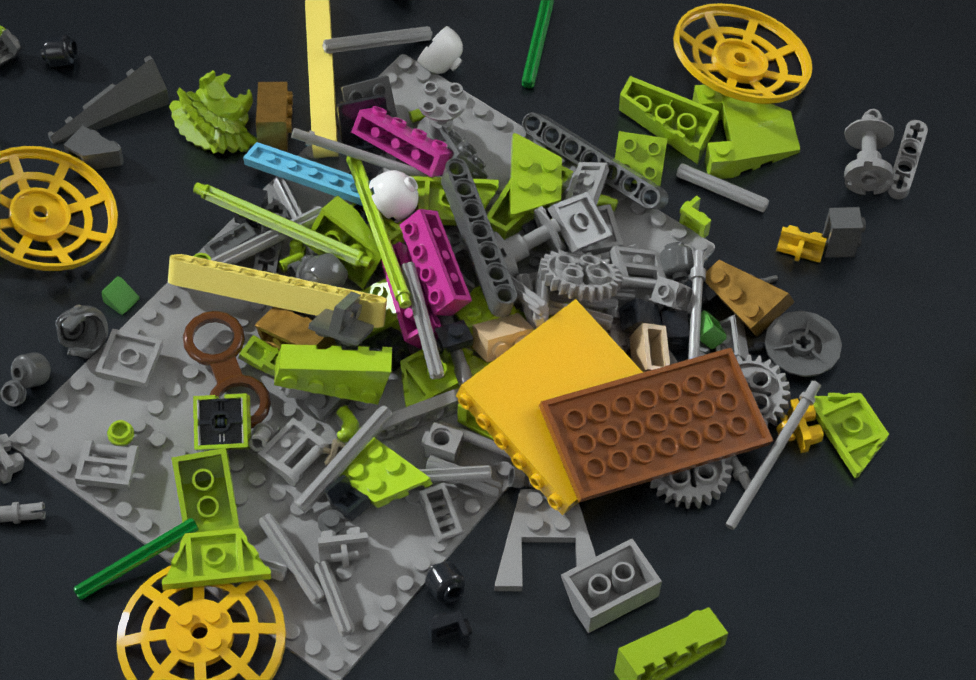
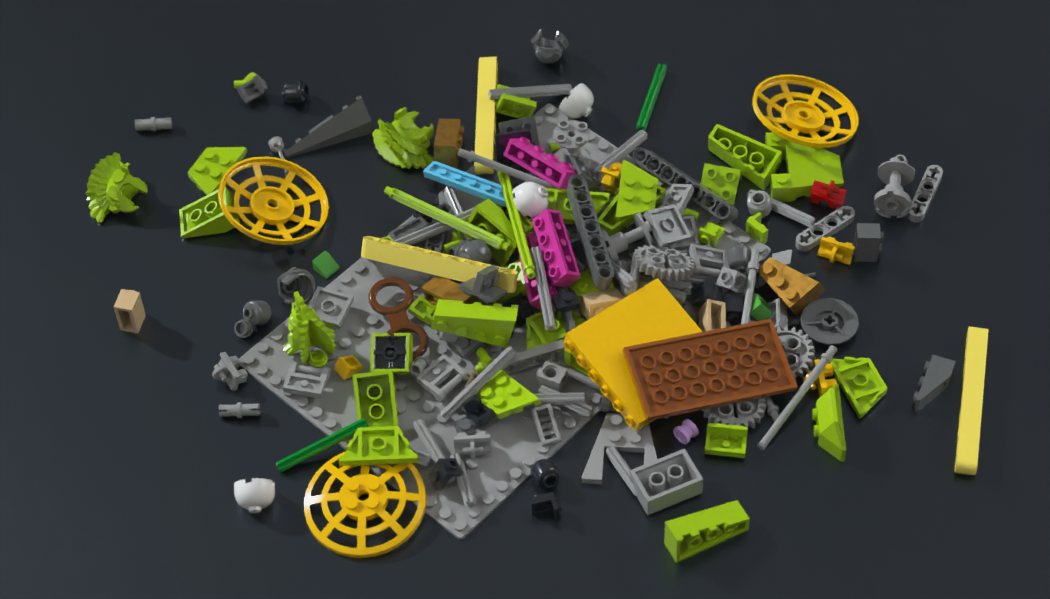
camera: 10 degrees right, 5 degrees down
dark grey slope [64,125,124,170] -> none
none -> white cylinder [234,478,275,513]
none -> light grey hinge [268,137,289,175]
none -> lime piece [283,291,336,366]
none -> yellow slope [334,355,364,380]
none -> black bracket [428,458,463,490]
none -> lime bracket [495,84,537,118]
none -> light grey axle [593,130,647,177]
none -> yellow hips [601,162,622,196]
none -> light grey axle [606,446,637,496]
none -> lavender wheel [673,419,699,444]
none -> lime bracket [698,221,725,248]
none -> lime bracket [705,423,748,458]
none -> light grey head [747,190,772,218]
none -> light grey slope [772,250,792,267]
none -> light grey beam [795,206,855,252]
none -> red hips [810,180,846,209]
none -> lime wedge [812,384,846,461]
none -> dark grey slope [912,354,956,412]

